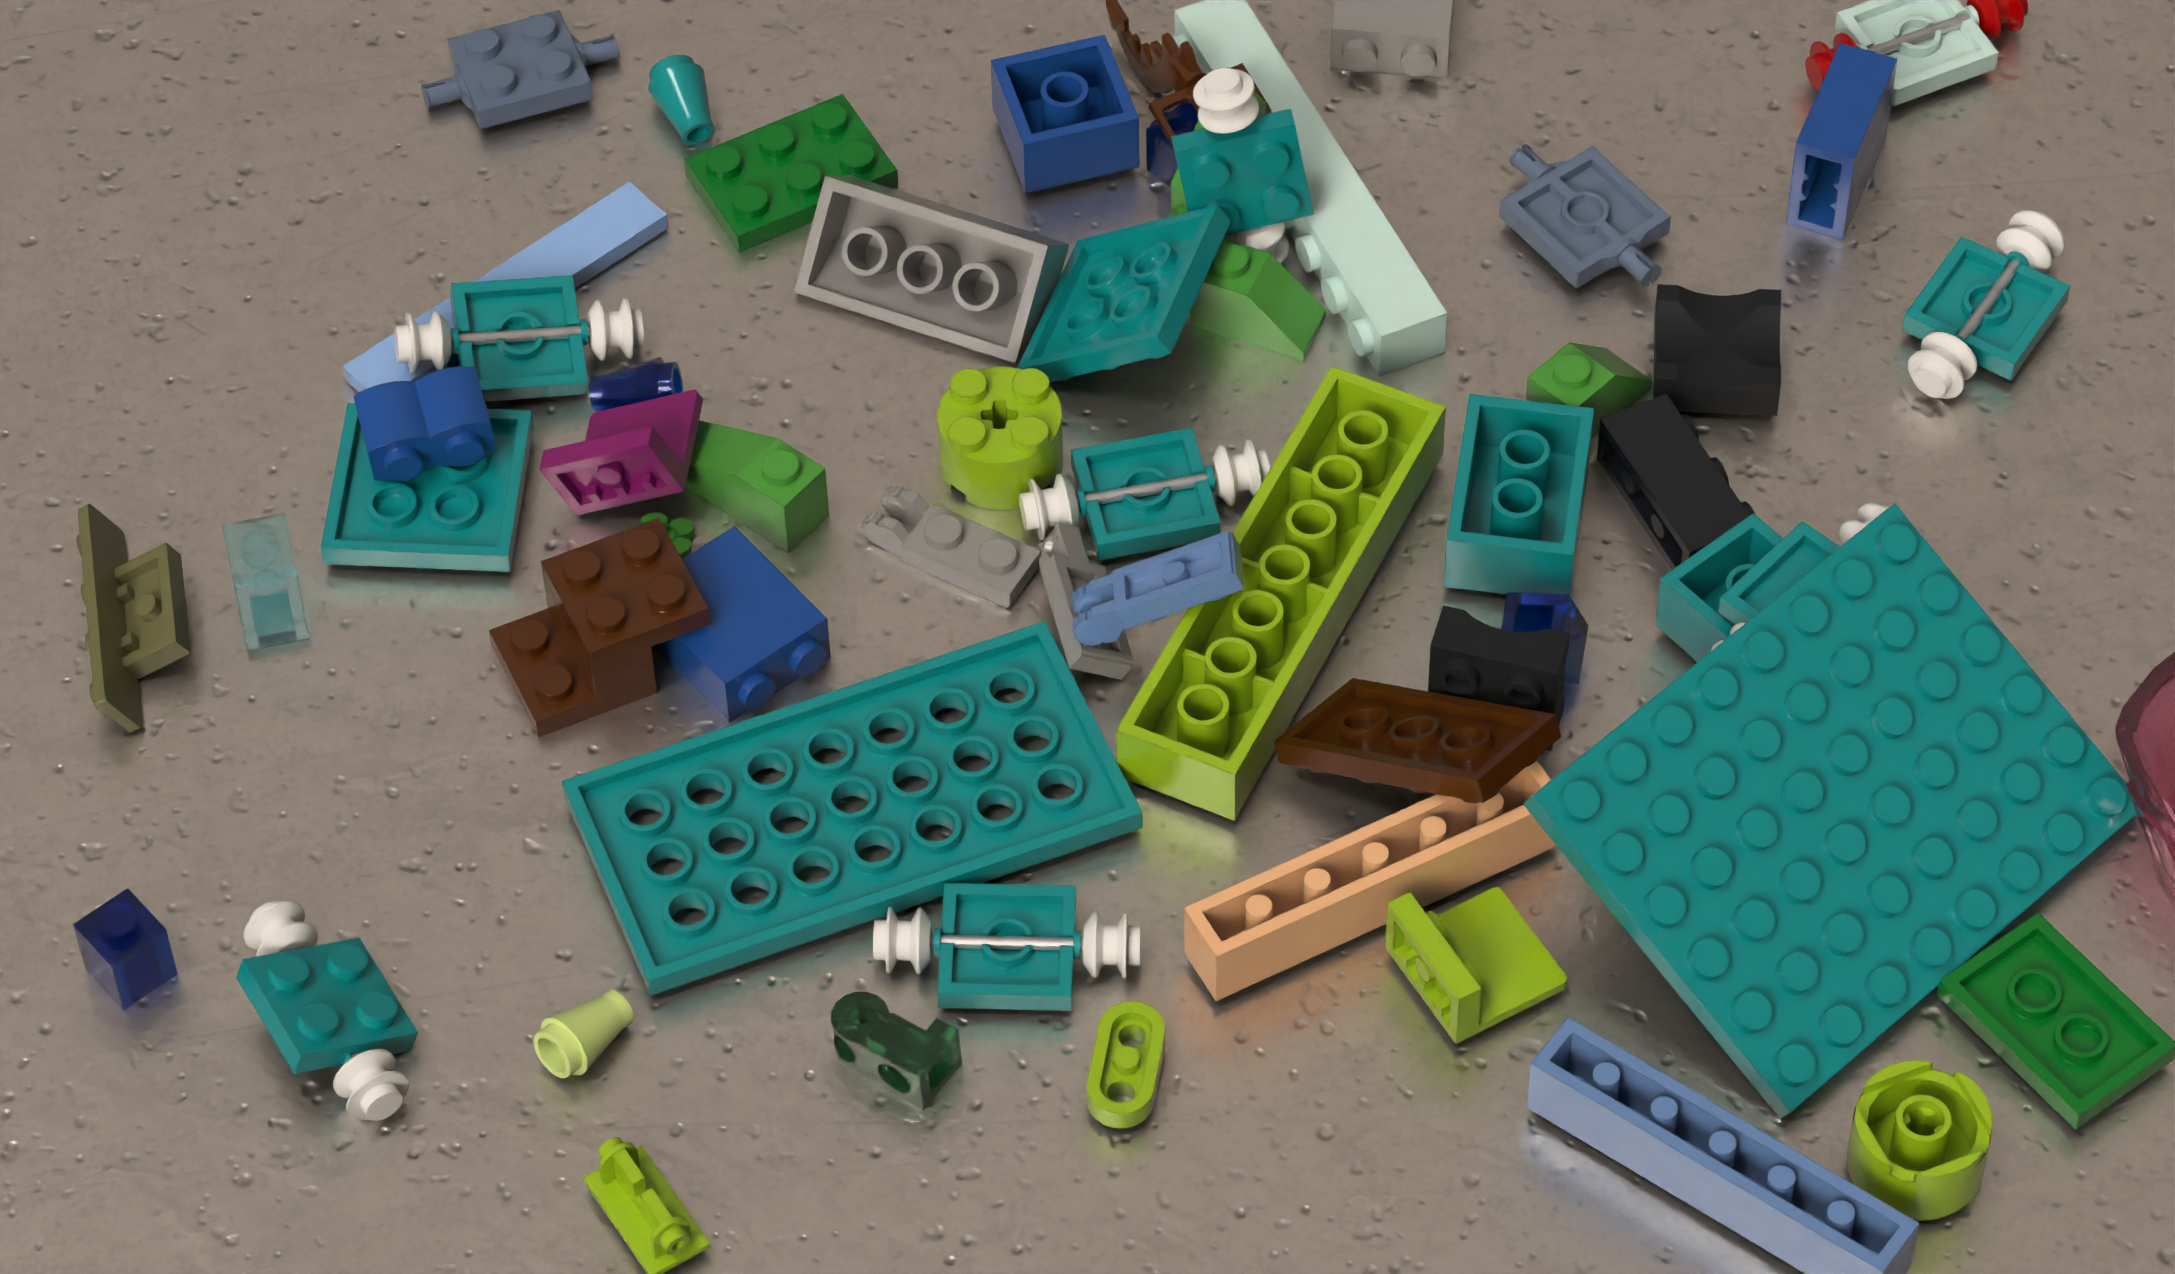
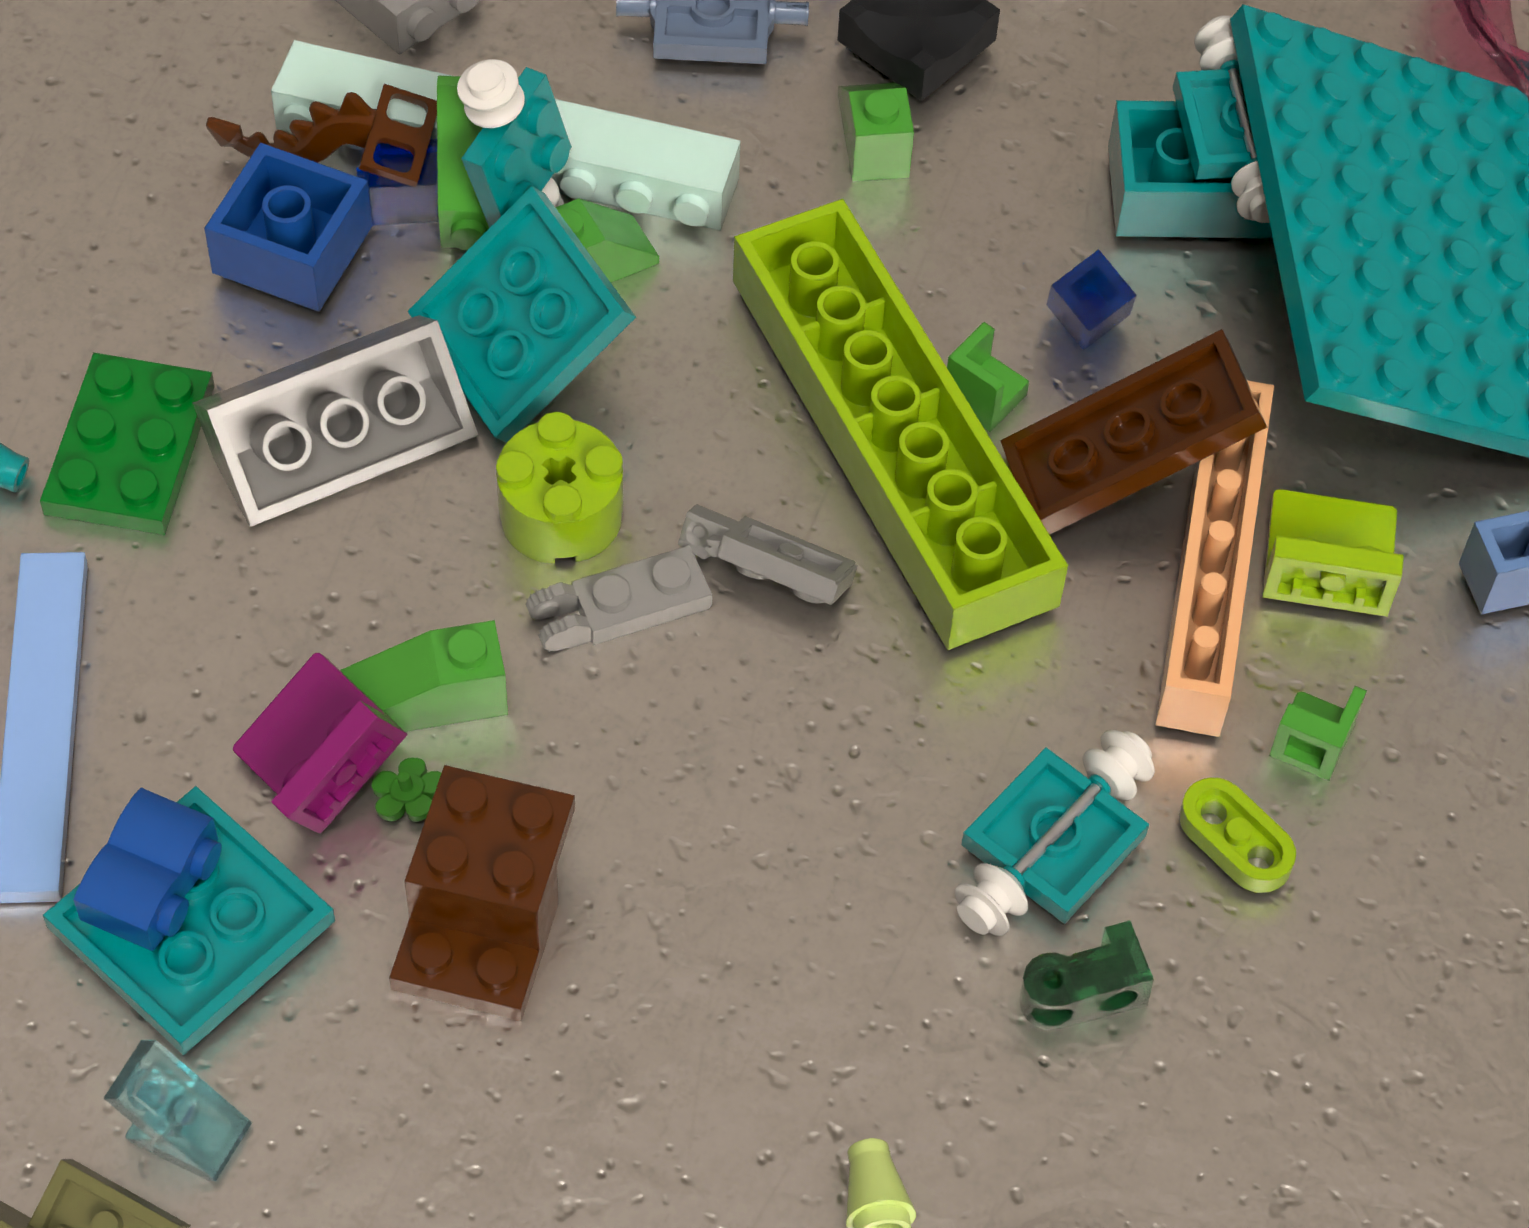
camera: 55 degrees left, 5 degrees up
teal plate [394,275,644,401] -> none
teal piece [562,621,1143,996] -> none
clear blue cone [589,357,683,412] -> none
blue brick [654,526,831,723] -> none
teal plate [1019,428,1270,561] -> none
medium blue hinge [1071,531,1244,647] -> none
black brick [1428,605,1570,751] -> none
teal brick [1444,394,1594,602] -> none
black brick [1597,394,1756,570] -> none
none -> bright green panel [947,322,1029,432]
none -> bright green panel [1269,686,1367,781]

